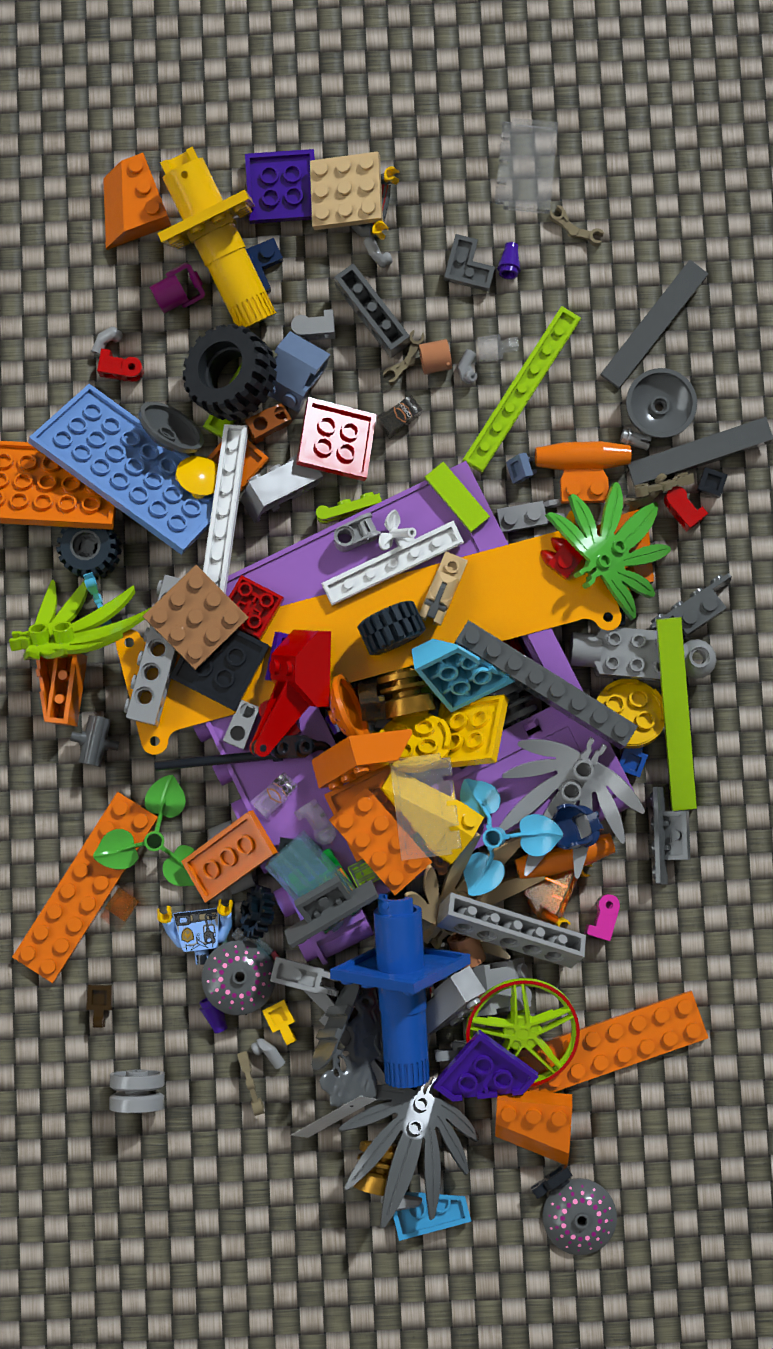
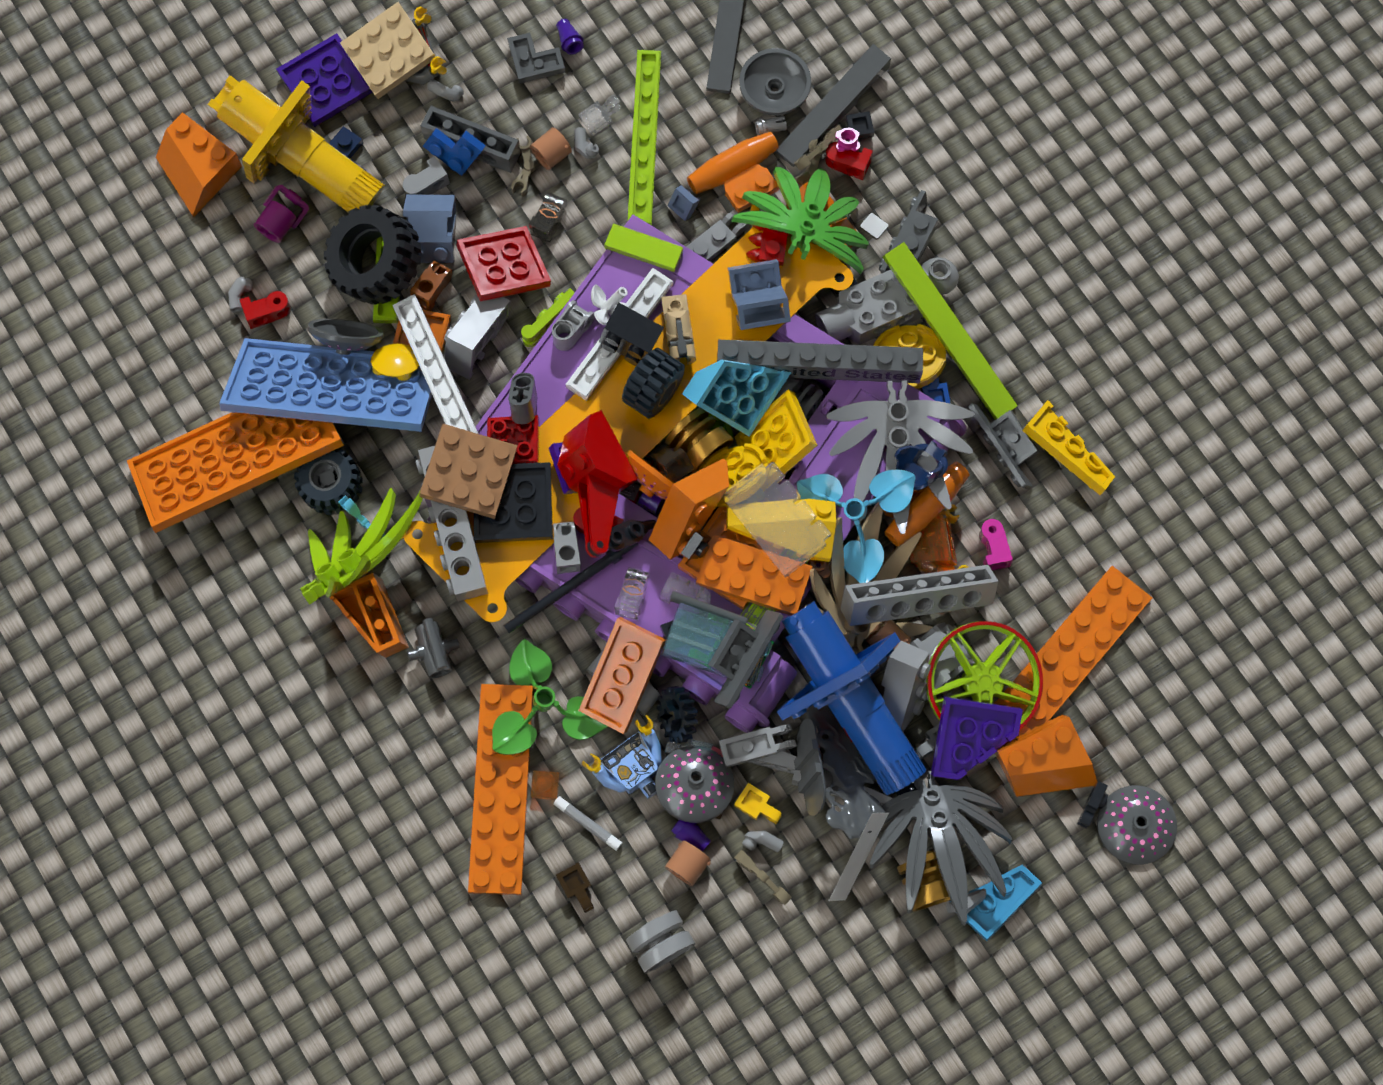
camera: 30 degrees left, 10 degrees down
none -> blue plate [423,128,486,176]
none -> dark grey beam [508,373,538,424]
none -> light grey bar [553,796,623,851]
none -> black brick [599,302,664,366]
none -> nougat piece [665,840,711,887]
none -> dark grey bar [669,591,747,624]
none -> black plate [681,532,711,559]
none -> sand blue piece [728,259,791,330]
none -> dark pink plate [835,128,860,152]
none -> white sticker [860,213,888,238]
none -> yellow wing [1022,400,1115,495]

